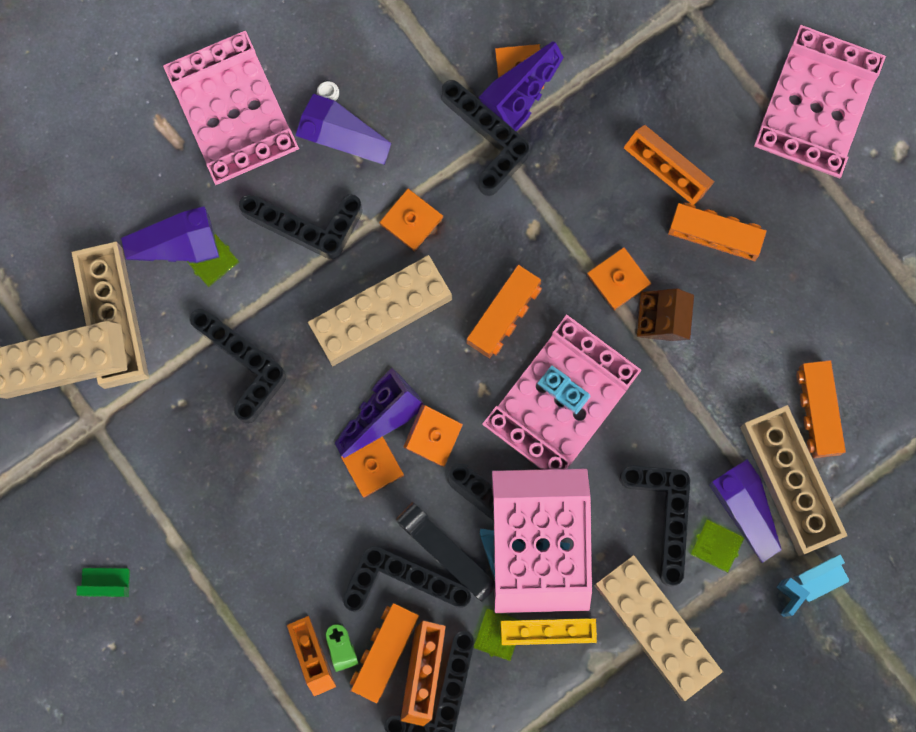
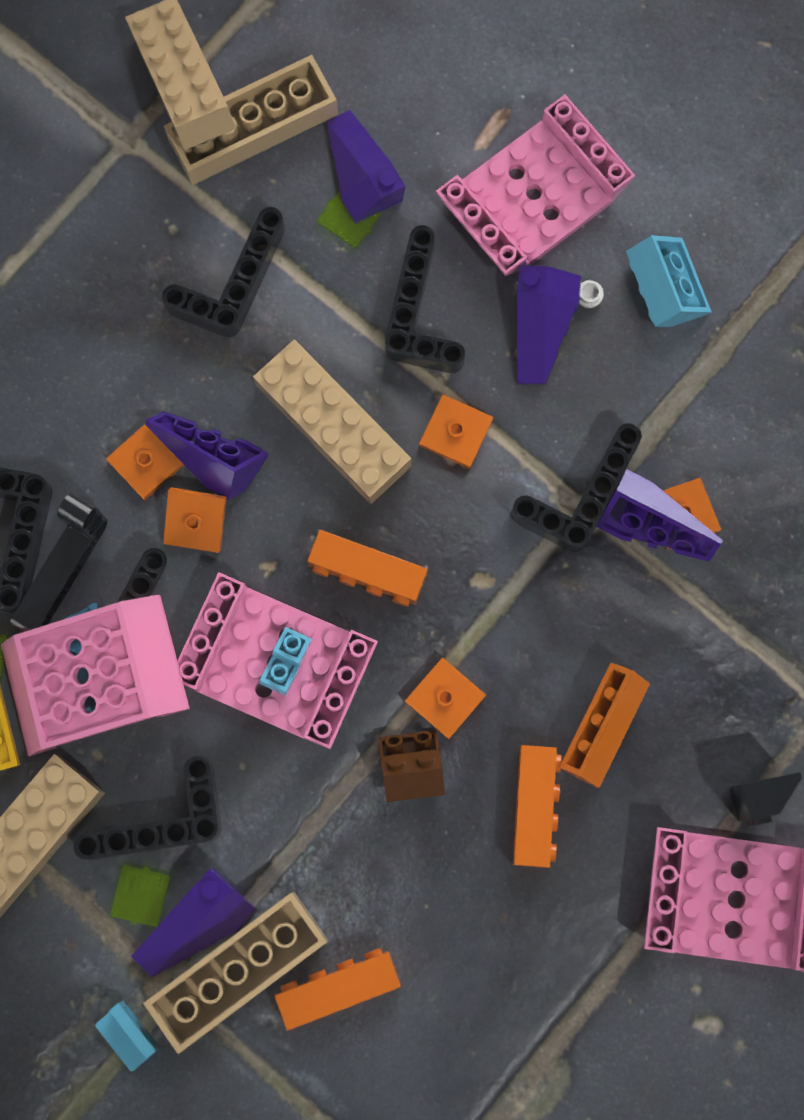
camera: 75 degrees right, 0 degrees up
dark azure panel [776,578,810,617] -> none
none -> medium azure slope [626,235,711,327]
none -> black slope [730,772,802,826]

